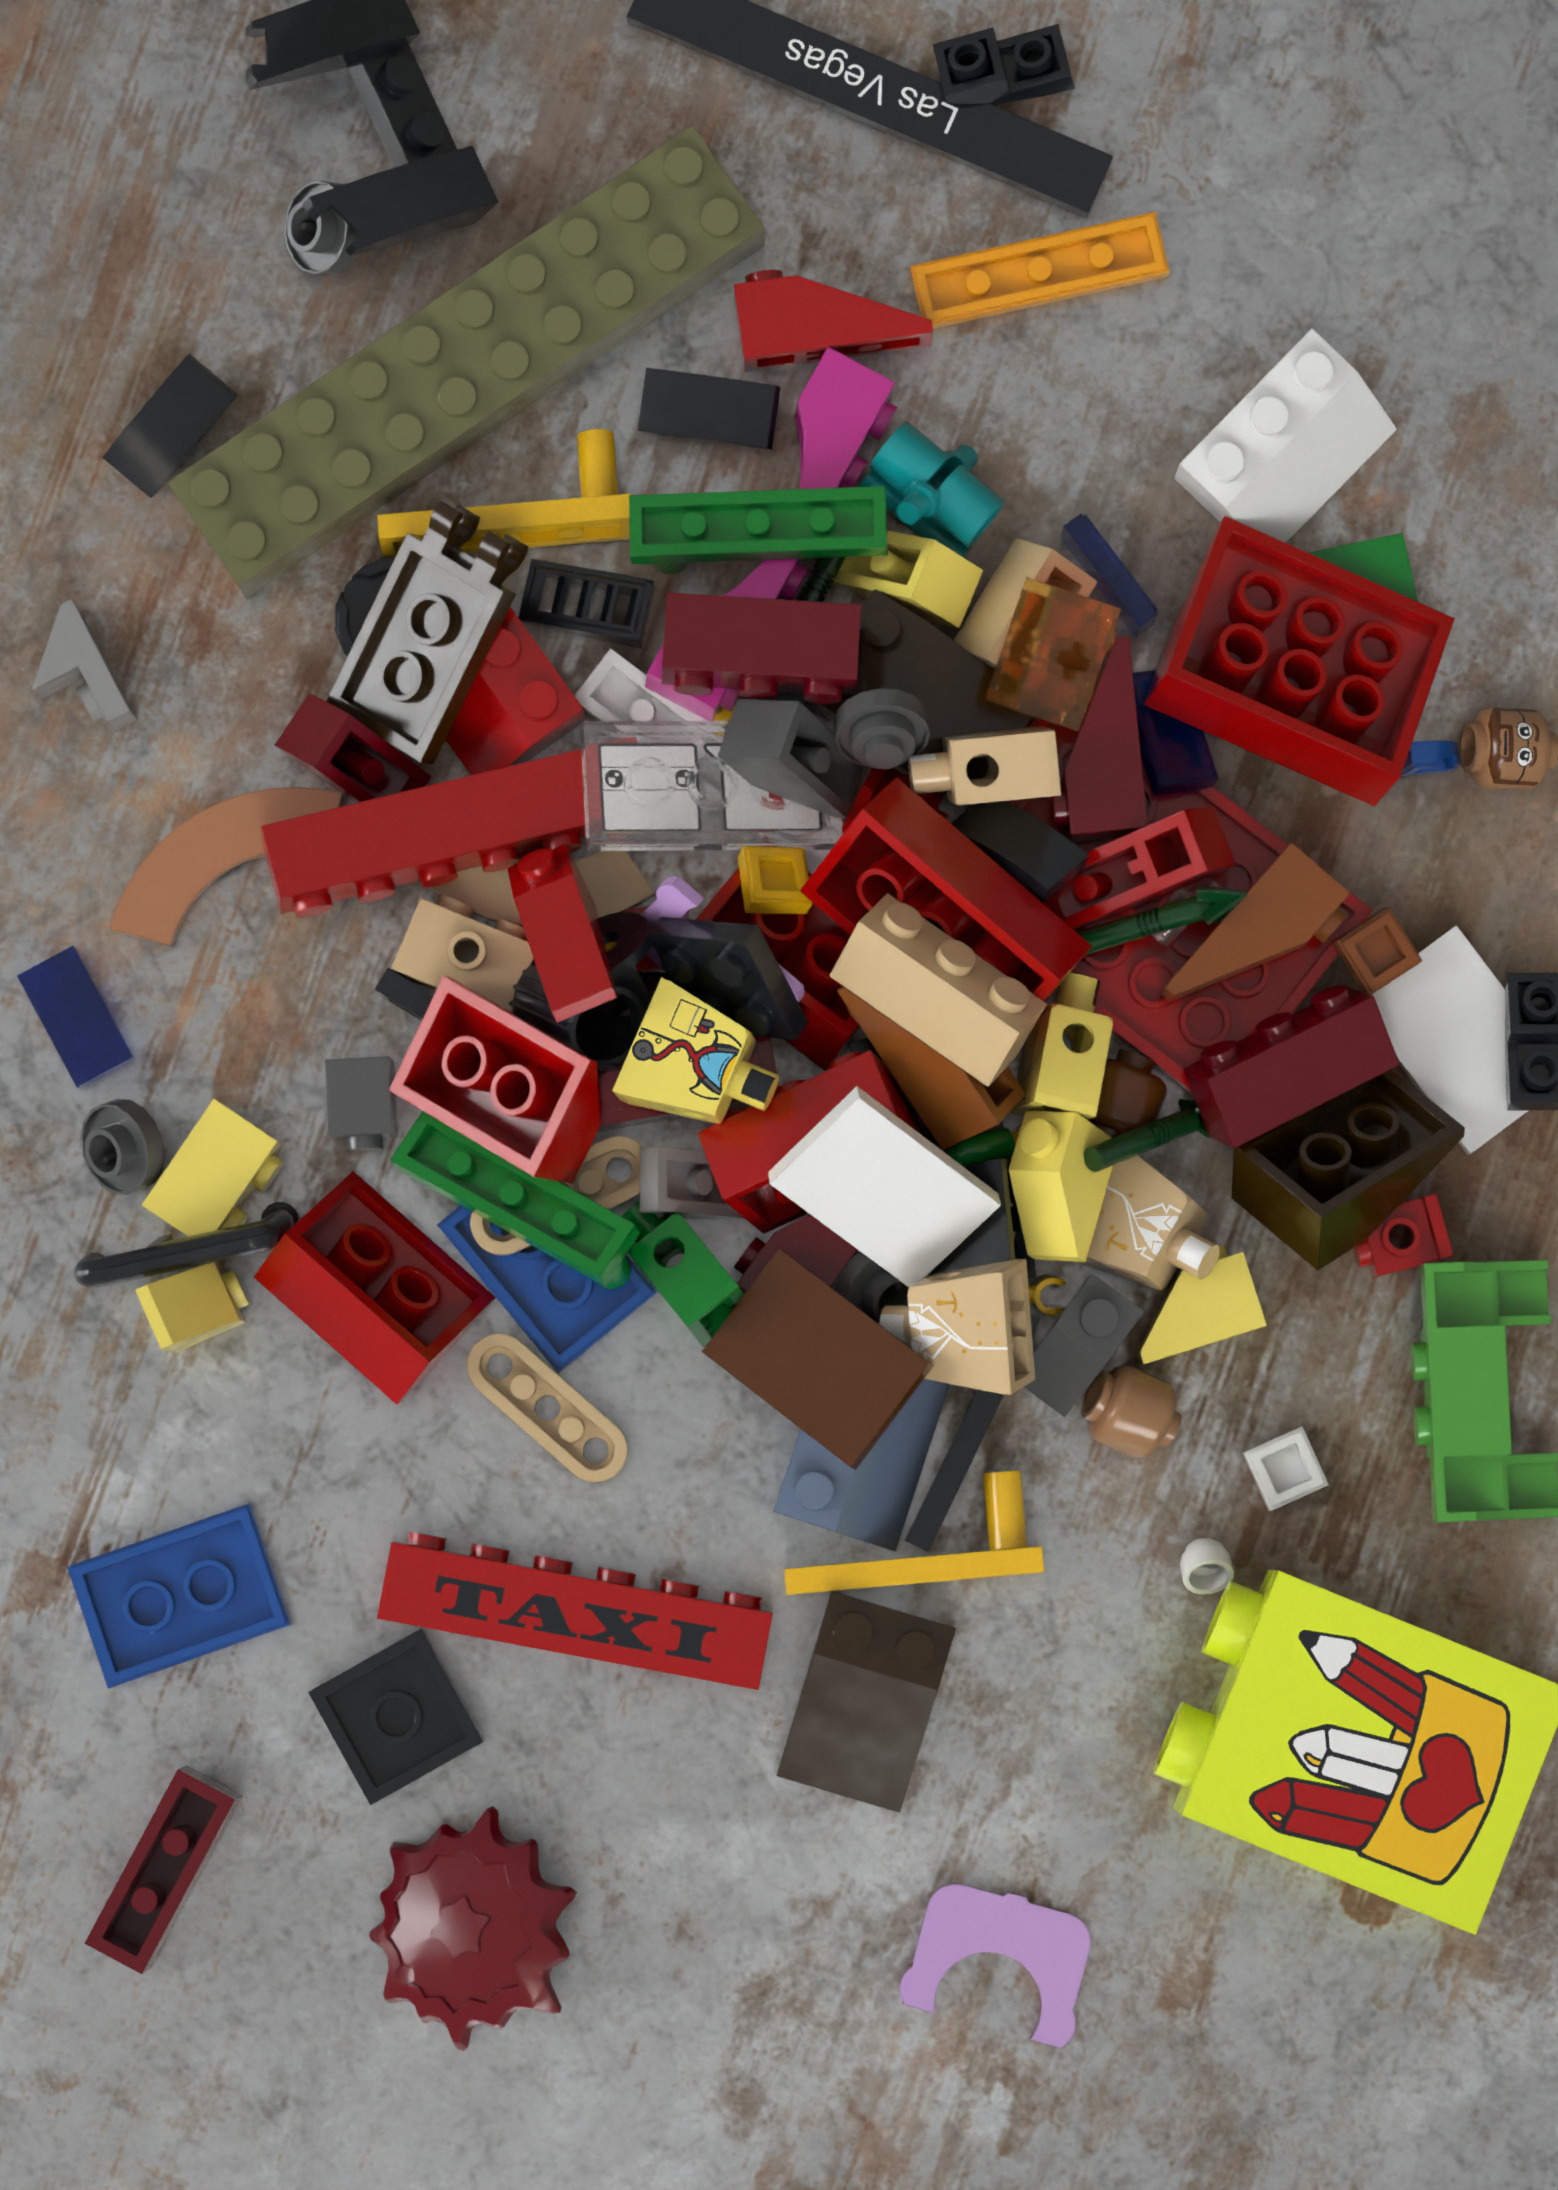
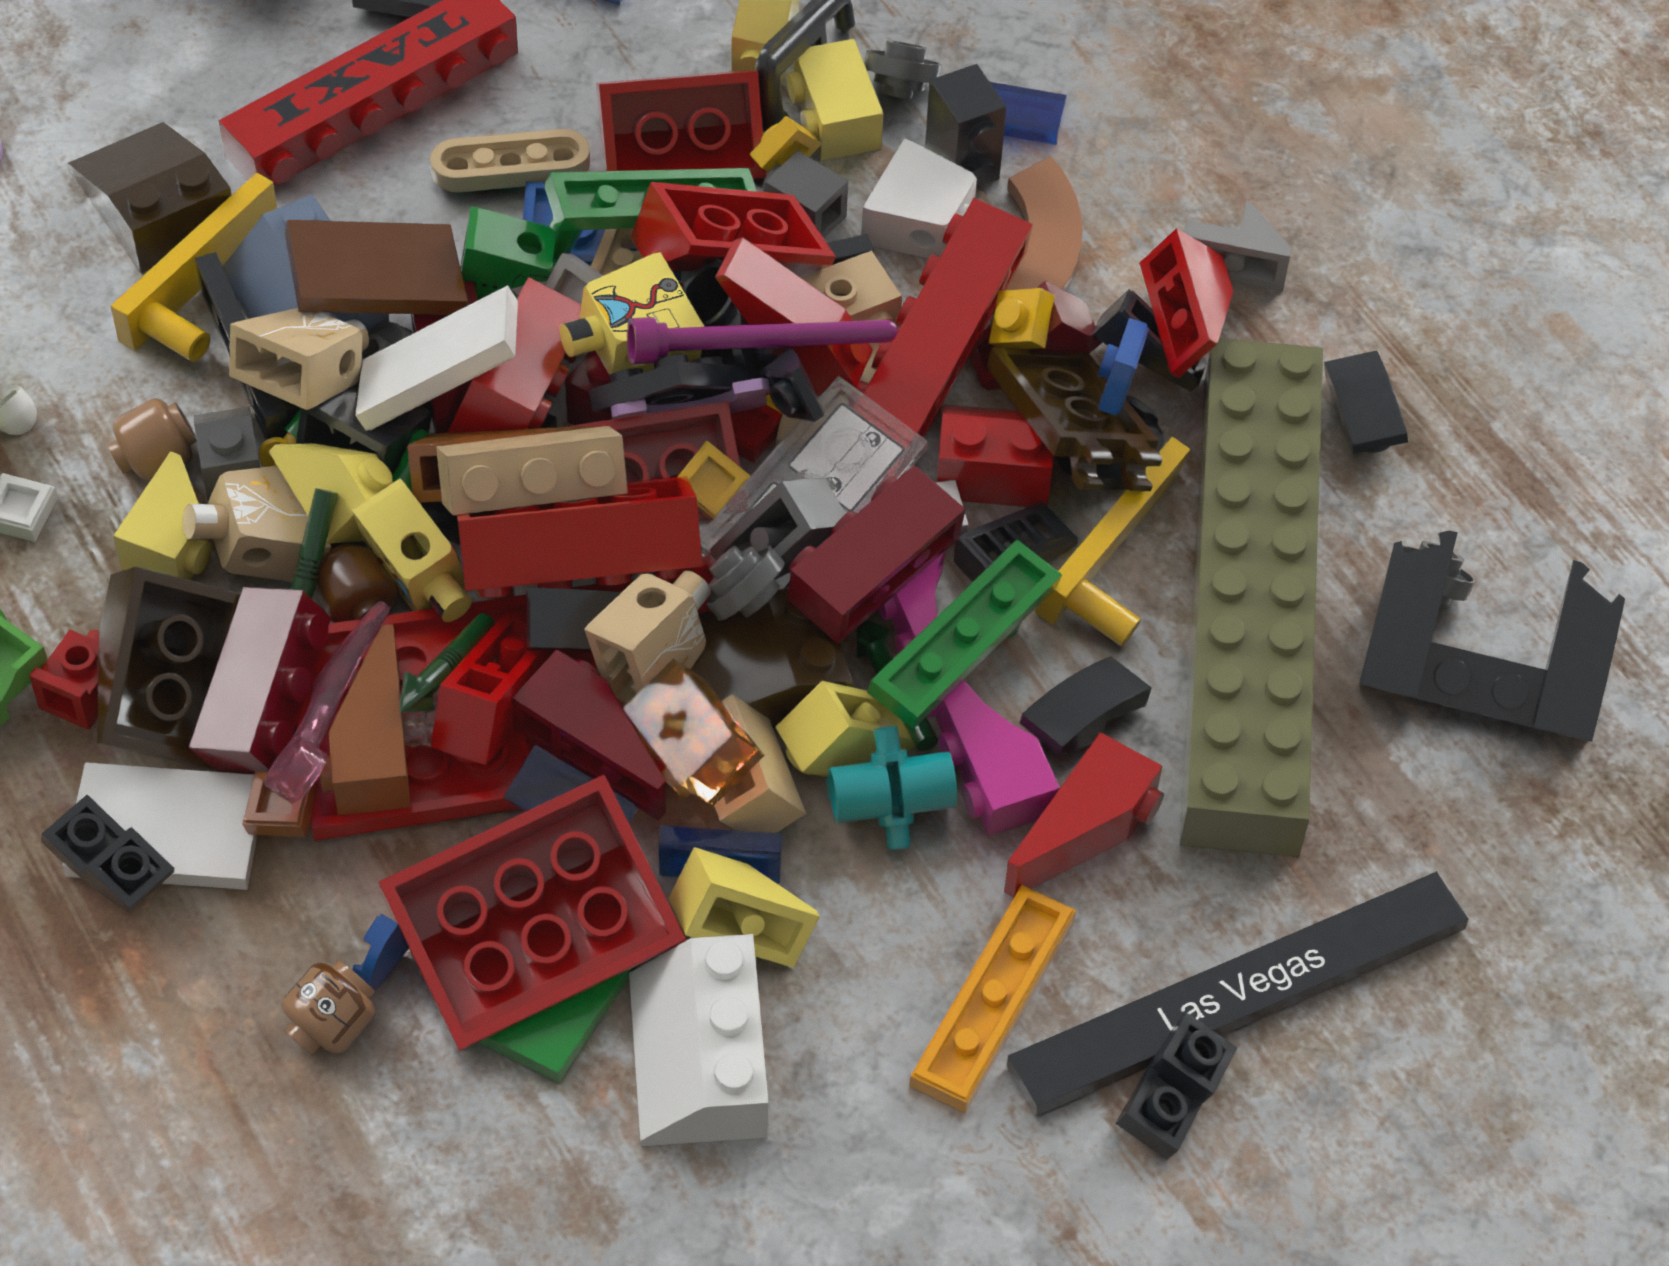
camera: 125 degrees right, 30 degrees down
none -> clear pink piece [265,601,390,804]
none -> magenta piece [626,317,898,364]
none -> light yellow slope [668,847,820,968]
none -> yellow plate [750,116,822,172]
none -> black slope [753,346,824,422]
none -> white torso [861,138,977,258]
none -> black brick [925,64,1007,189]
none -> yellow plate [989,288,1055,349]
none -> black slope [1092,289,1207,392]
none -> blue plate [1097,318,1149,416]
none -> red slope [1139,228,1233,378]

